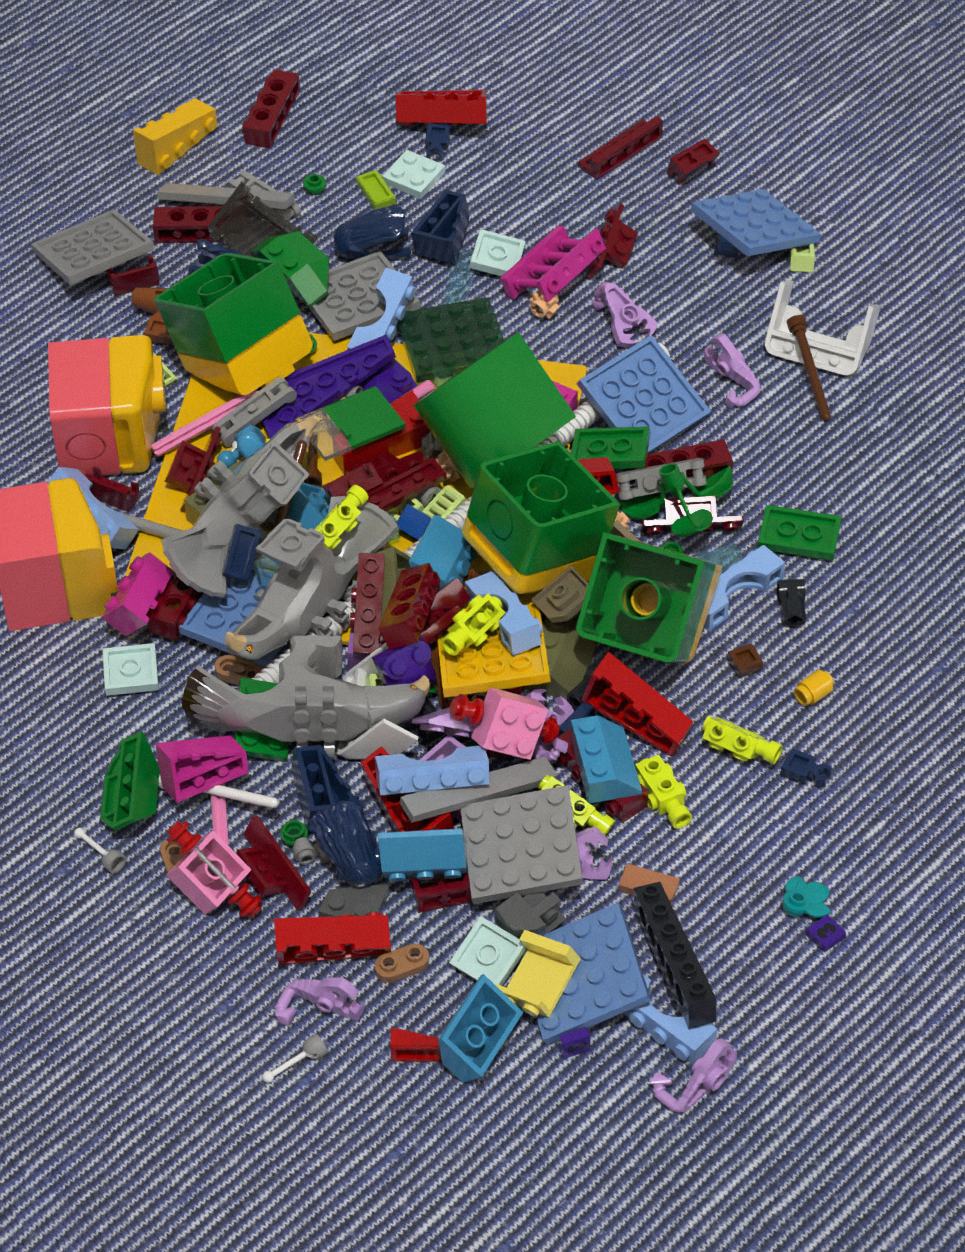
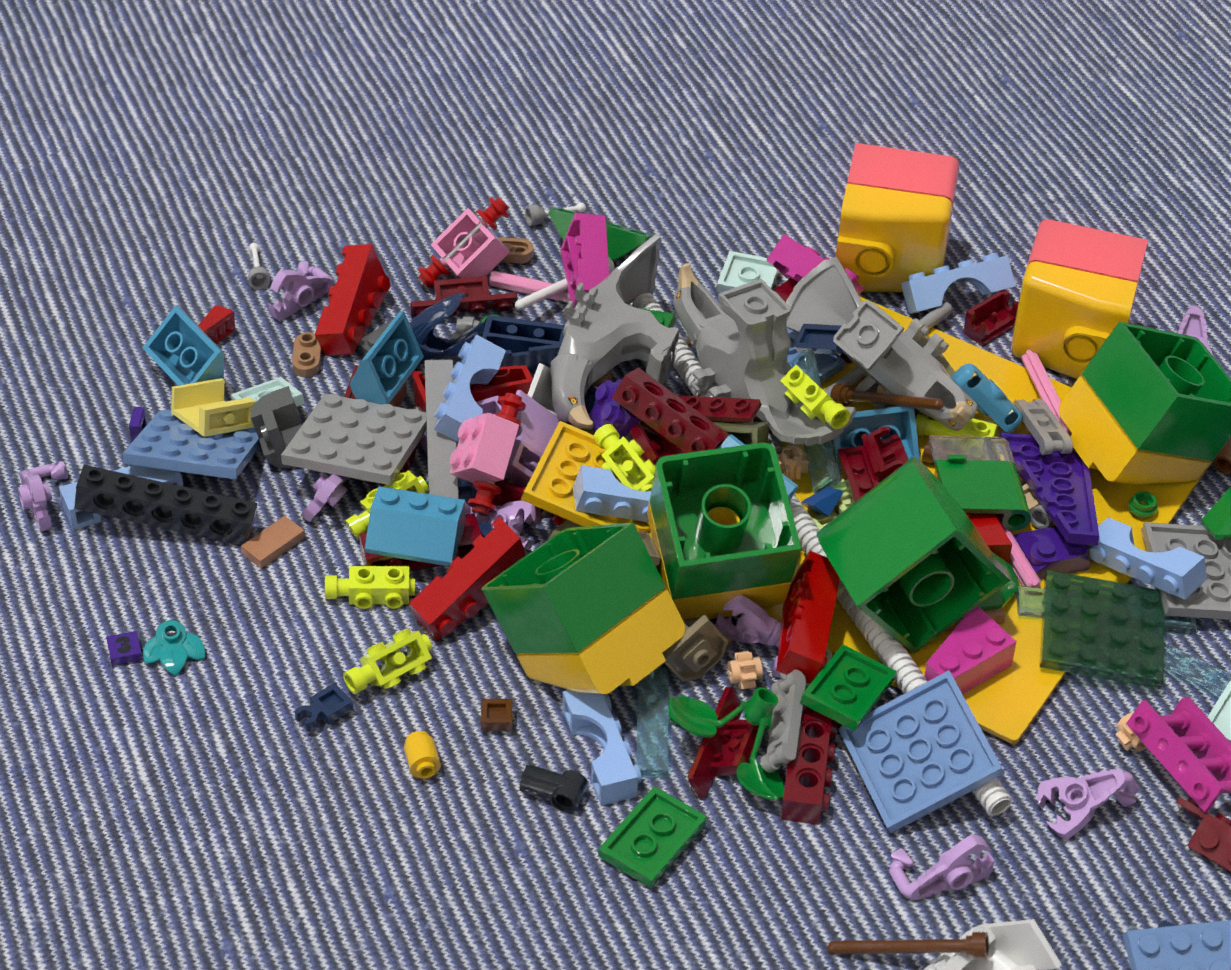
camera: 110 degrees right, 5 degrees down
dark red bracket [164,426,221,512] -> none

